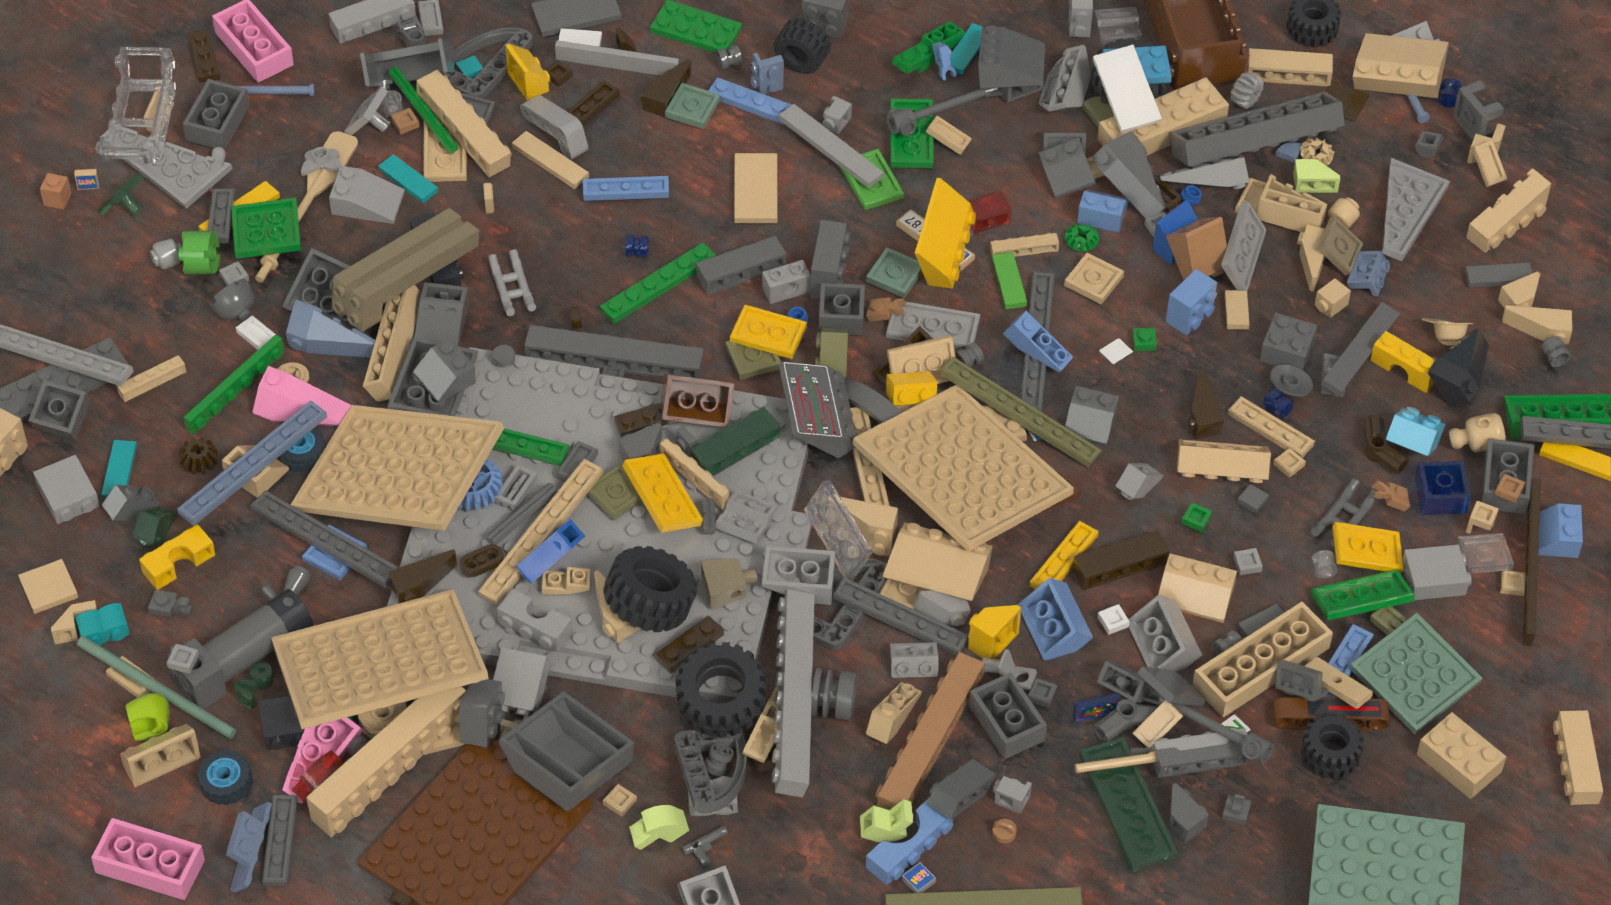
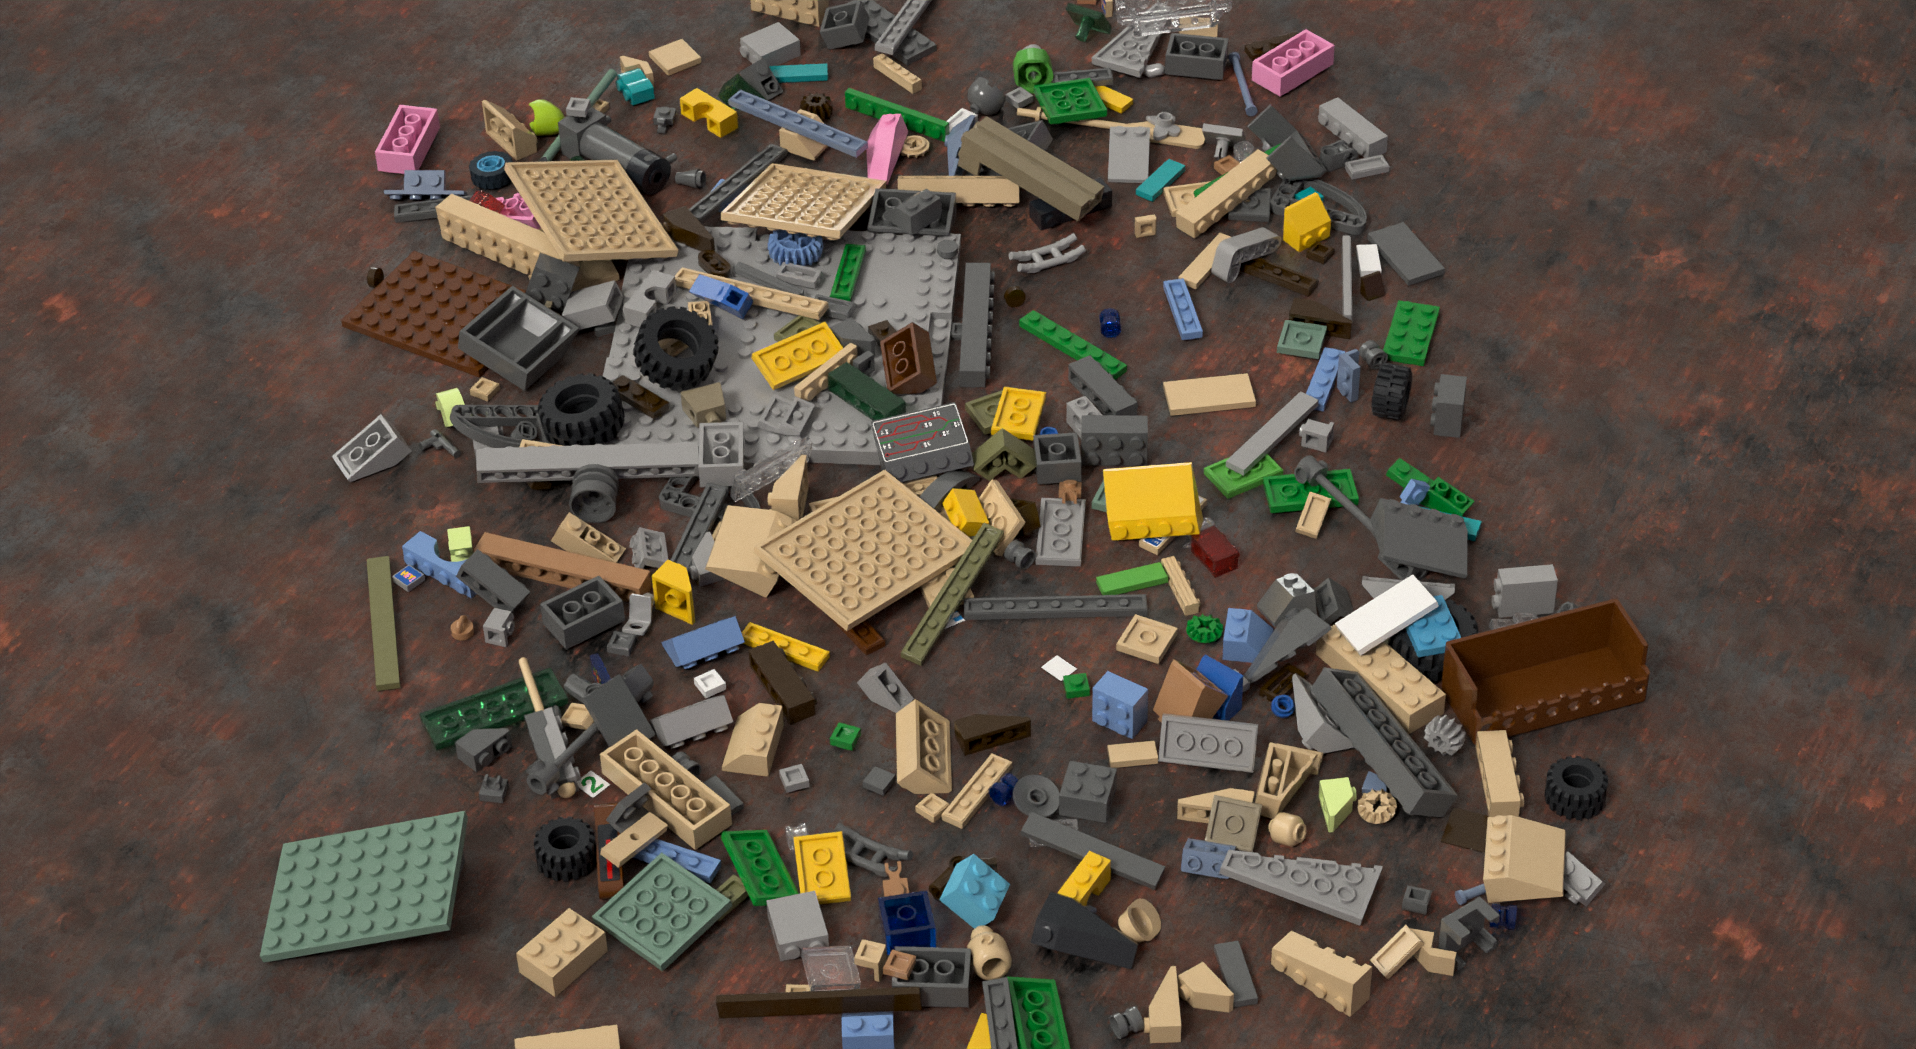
camera: 85 degrees right, 10 degrees down
black wheel [277,426,325,472] -> none
dark grey slope [415,282,469,346] -> none
dark grey piece [702,498,715,535] -> none
medium blue slope [1003,311,1073,372] -> none
slope [1065,386,1119,446] -> none
tan brick [1315,279,1351,318] -> none

